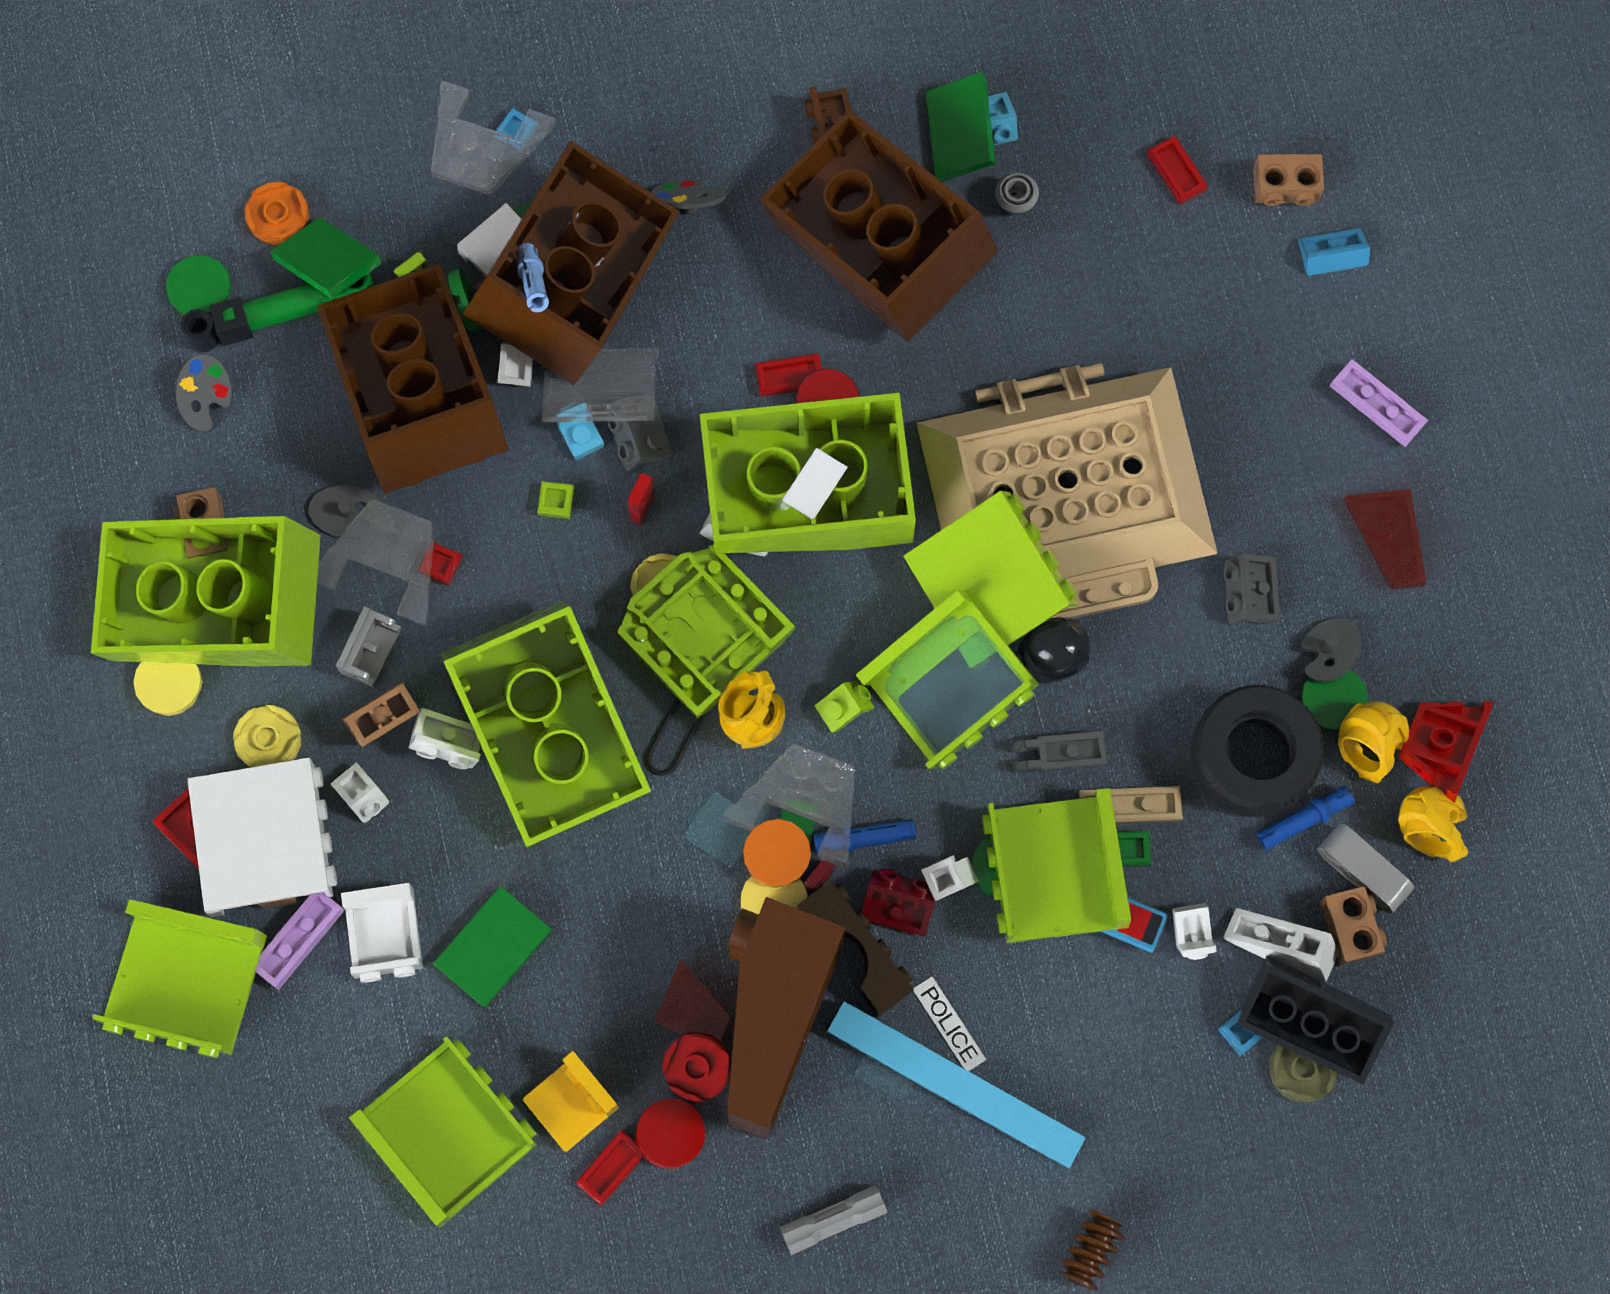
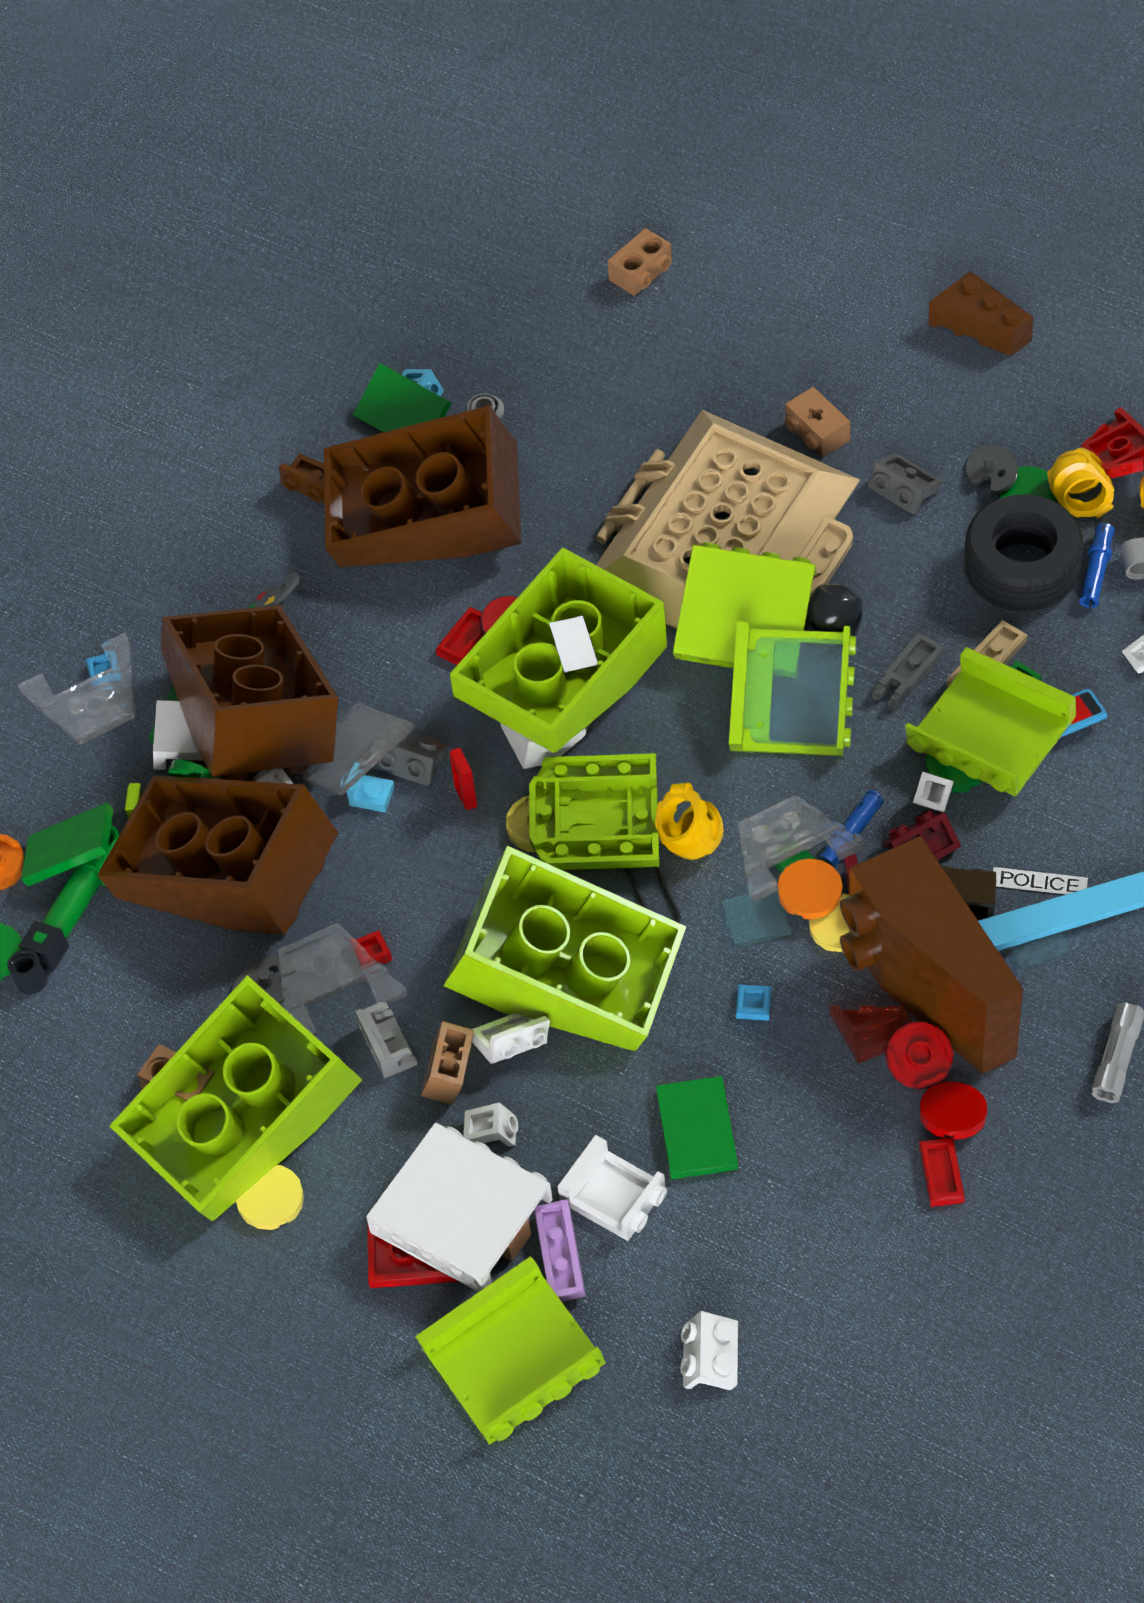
camera: 40 degrees left, 20 degrees down
dark grey piece [176,354,232,431] -> none
light yellow tile [233,705,301,768] -> none
lime panel [349,1036,537,1228] -> none
light blue pin [516,243,549,312] -> none
yellow bracket [523,1051,619,1152] -> none
lime tile [537,481,575,519] -> none
lime bracket [814,681,874,733] -> none
red tile [1147,135,1208,205] -> none
white bracket [1172,903,1217,960] -> none
dark azure slope [1298,228,1370,276] -> none
lavender plate [1330,359,1428,447] -> none
clear red wing [1343,489,1427,590] -> none
none -> white bracket [680,1311,738,1390]
none -> dark azure tile [736,984,772,1021]
none -> medium nougat brick [784,387,850,458]
none -> reddish brown wedge [928,271,1034,356]

